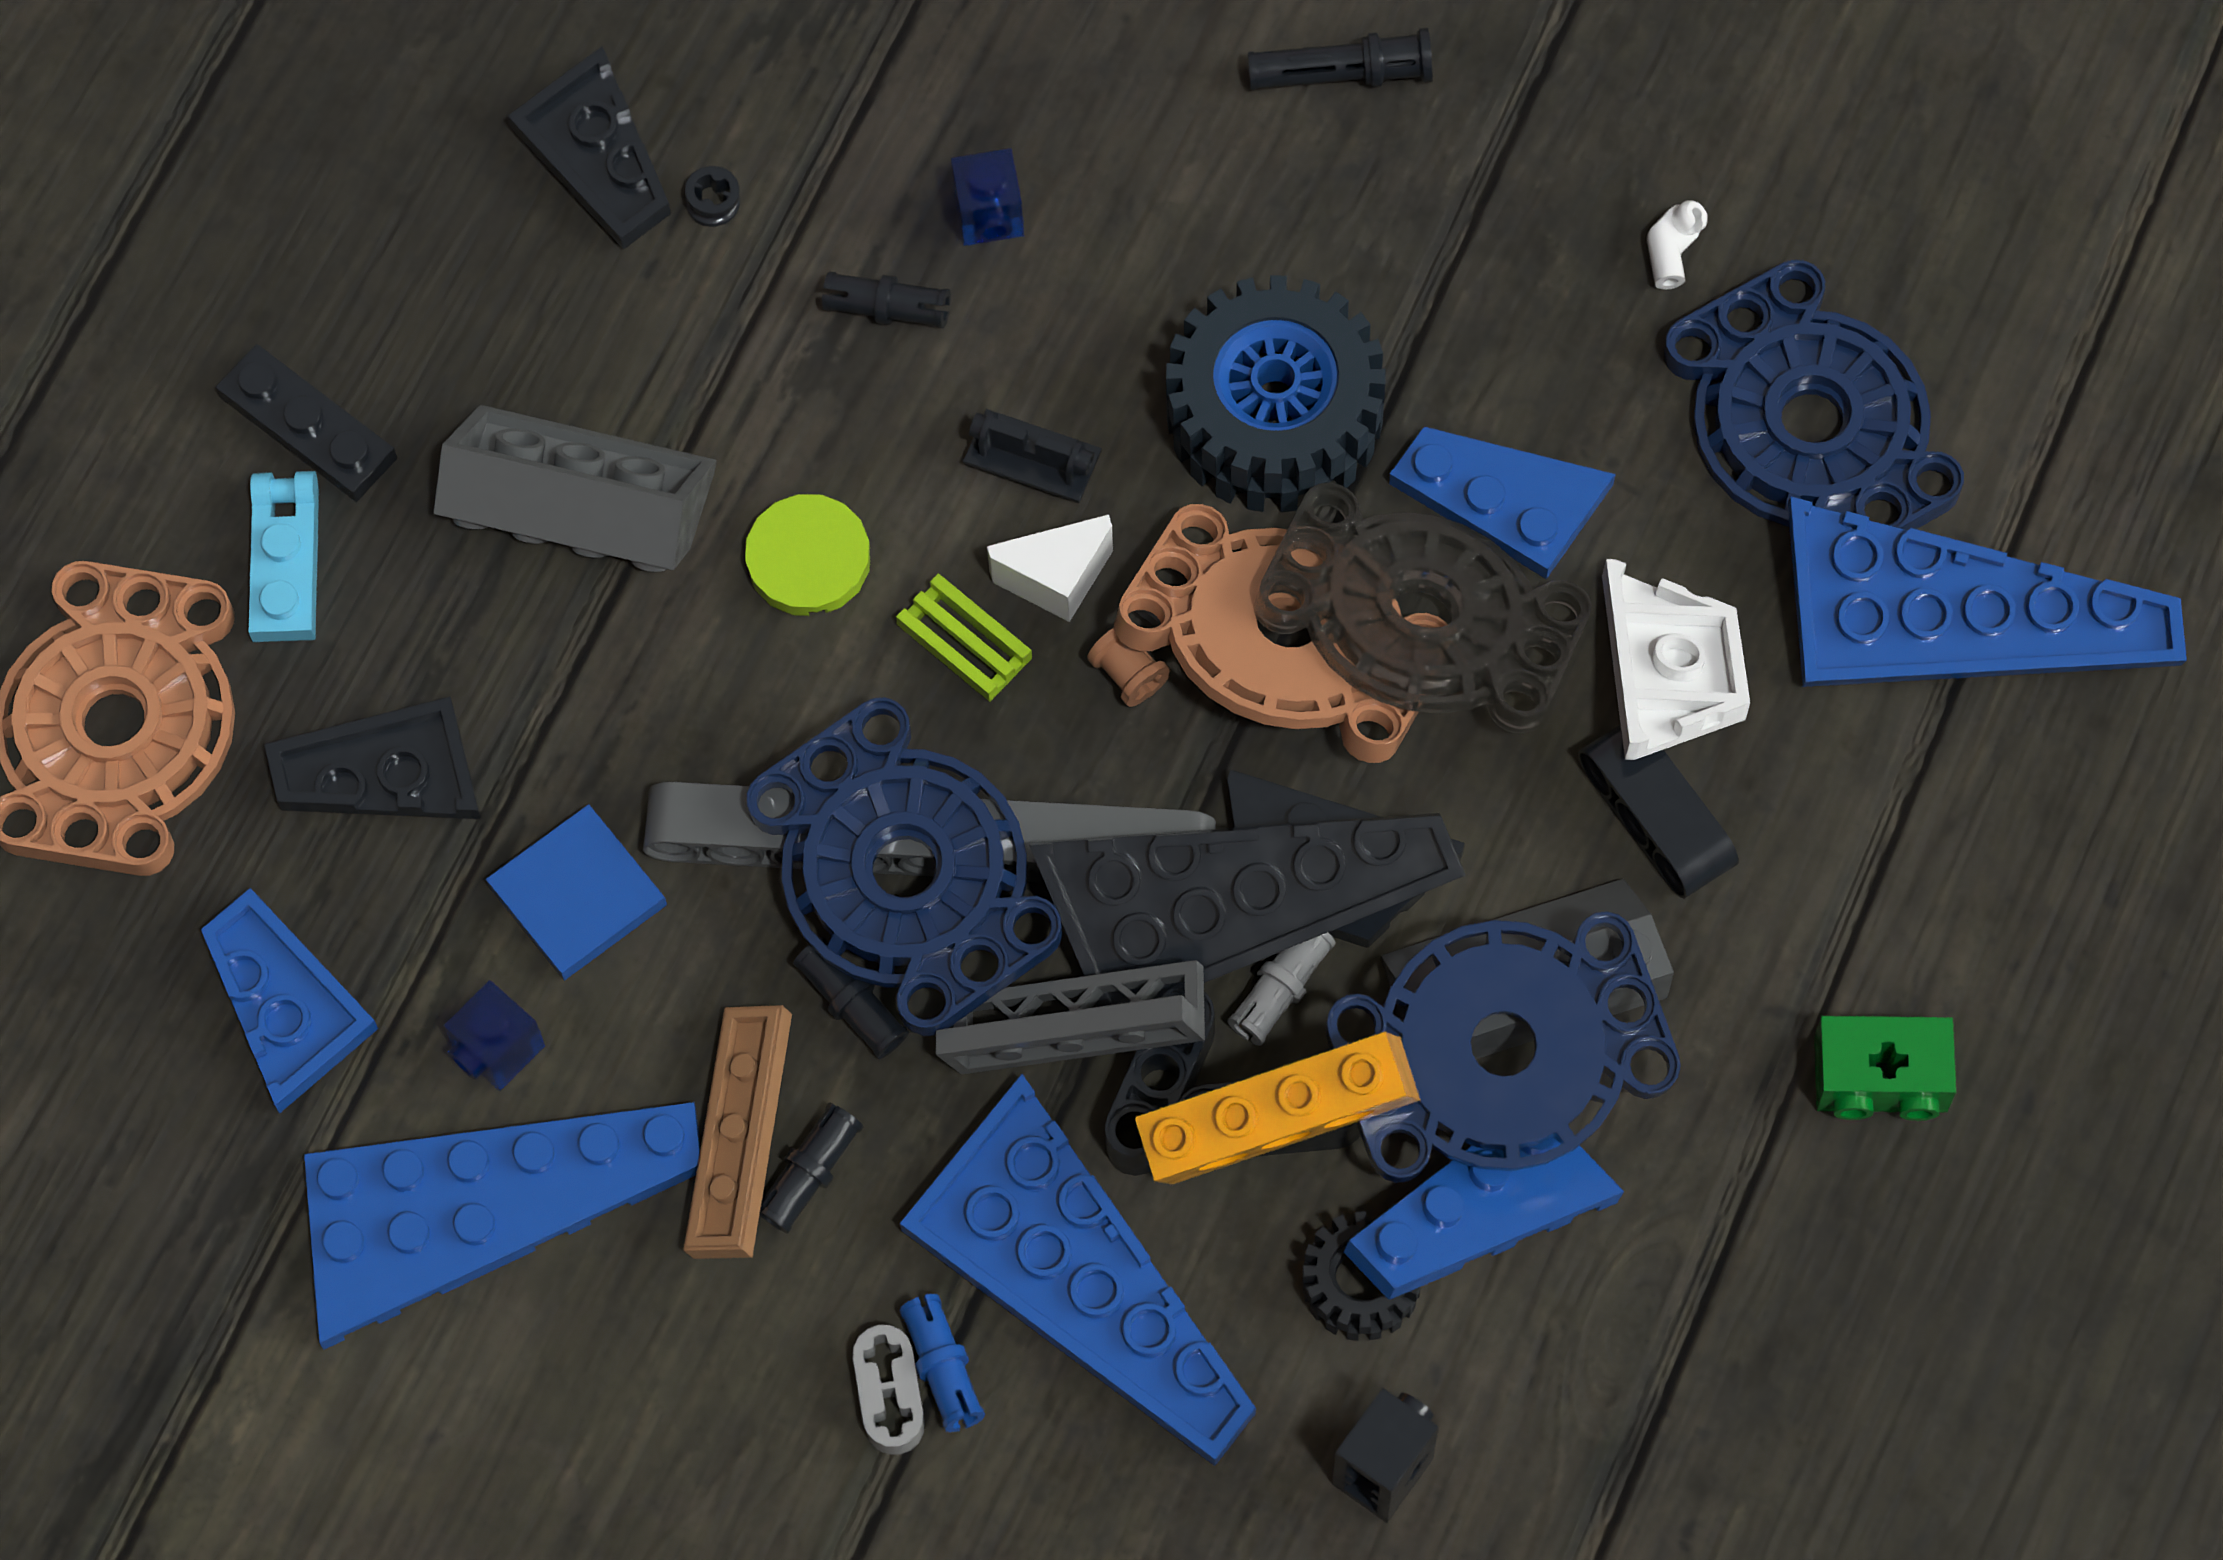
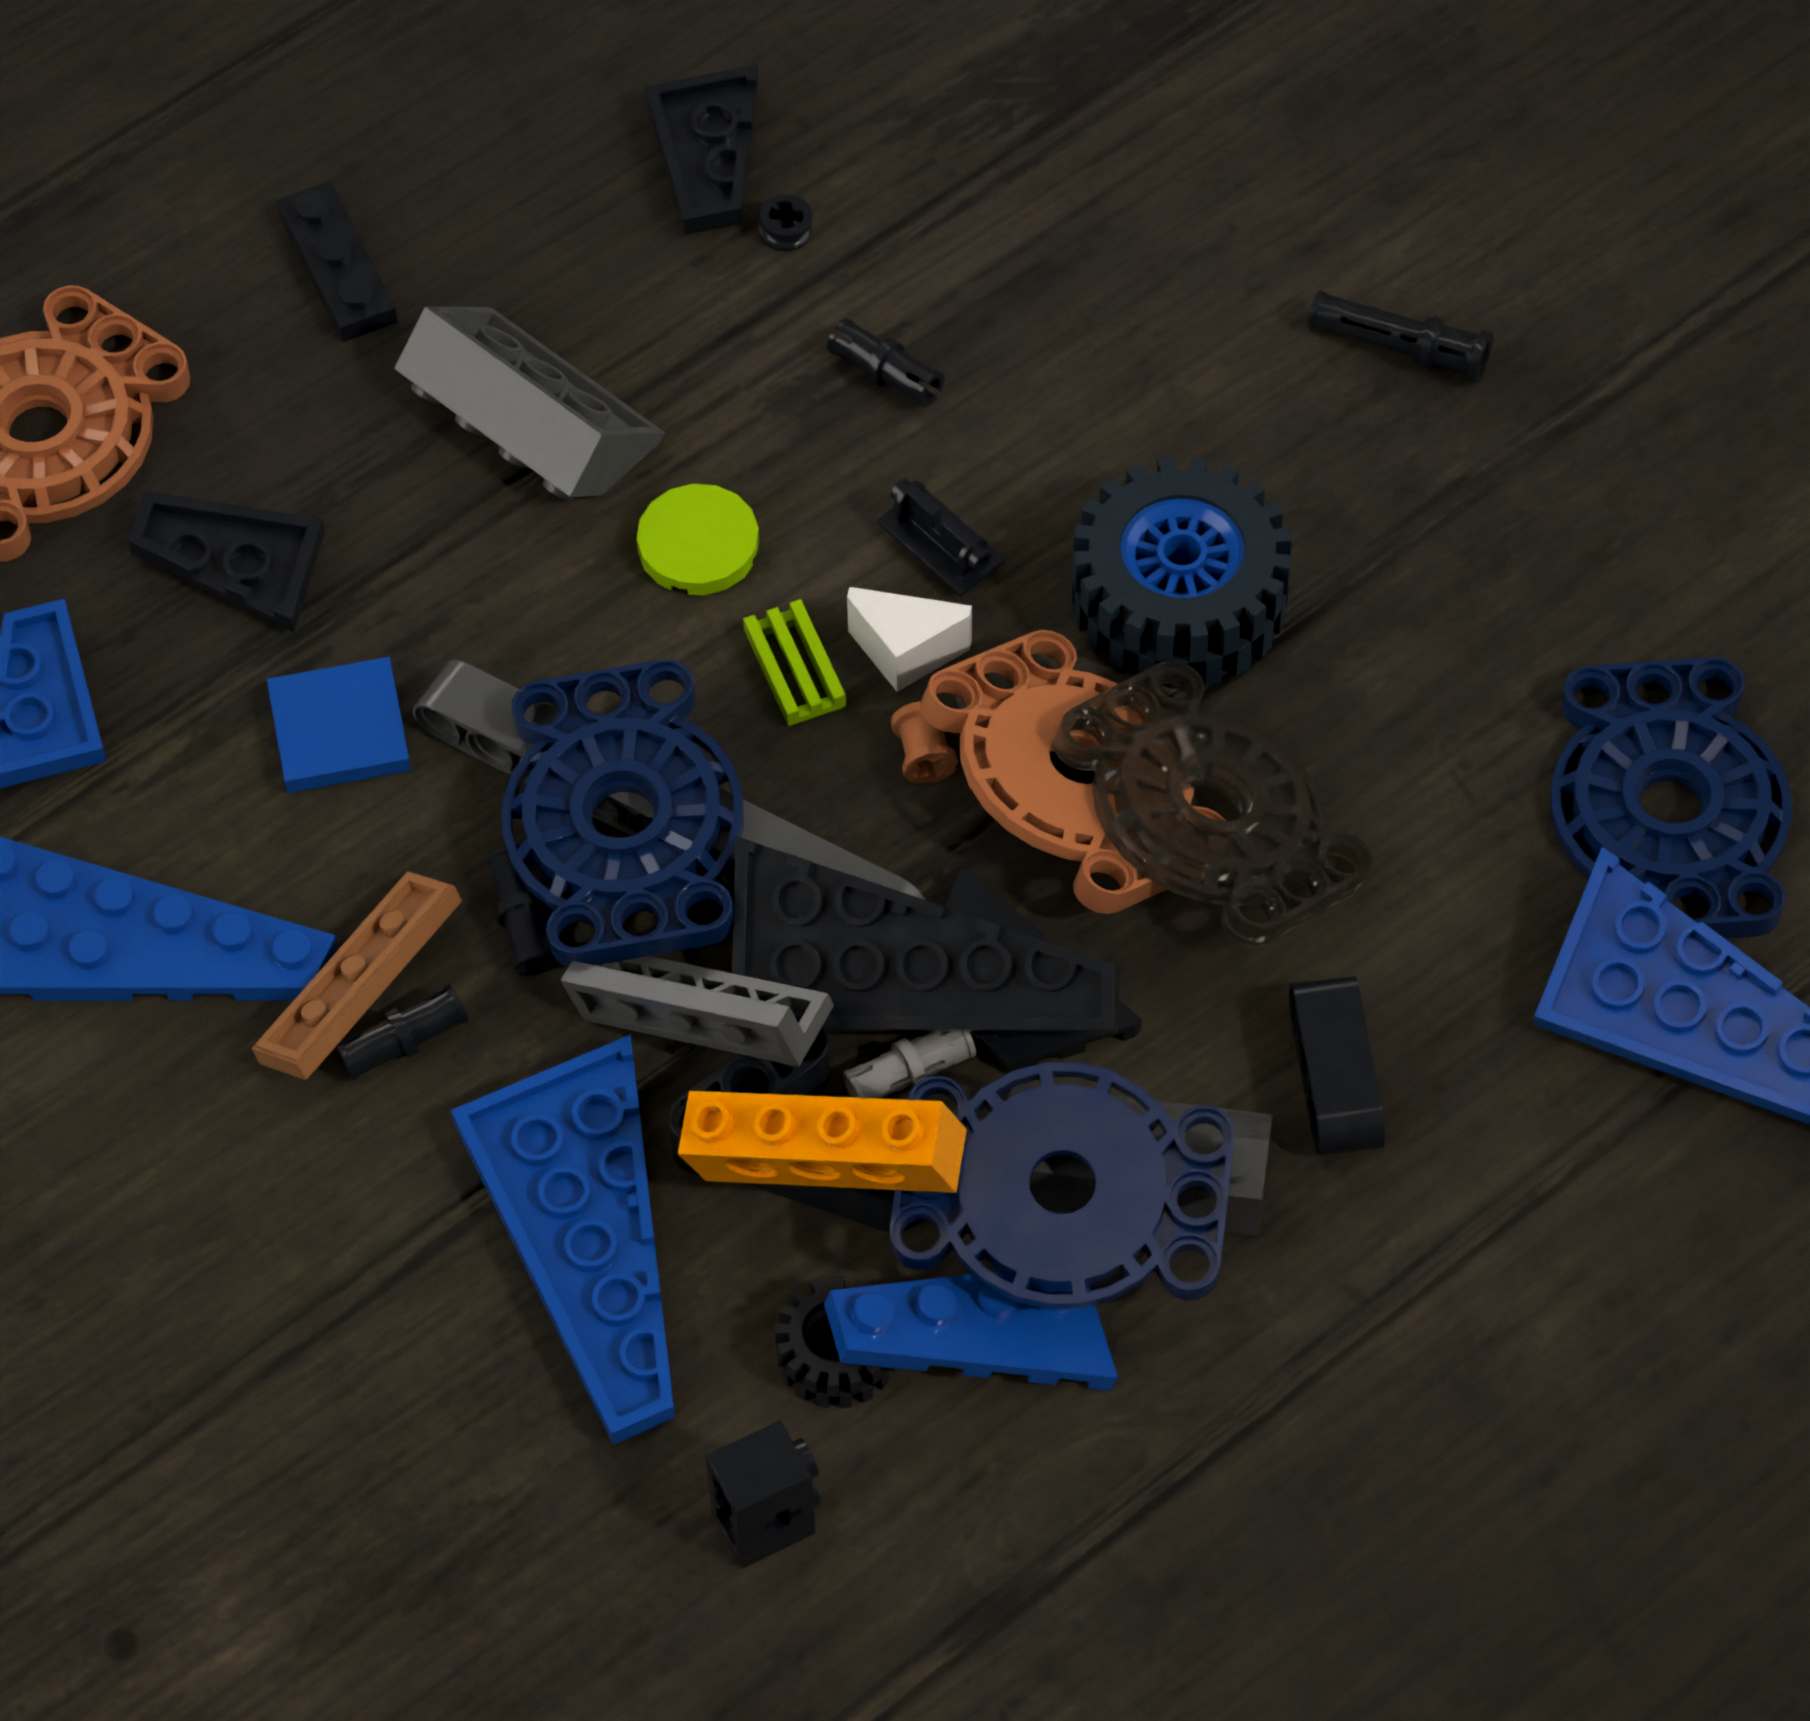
camera: 25 degrees right, 10 degrees down
medium azure plate [249,471,319,642] -> none
clear blue brick [444,980,545,1091] -> none
light grey beam [853,1325,924,1455] -> none
blue pin [899,1294,985,1432] -> none
clear blue brick [951,148,1024,246] -> none
blue wing [1389,427,1615,579] -> none
white wing [1602,559,1750,760] -> none
white arm [1647,201,1707,290] -> none
green brick [1814,1016,1956,1121] -> none

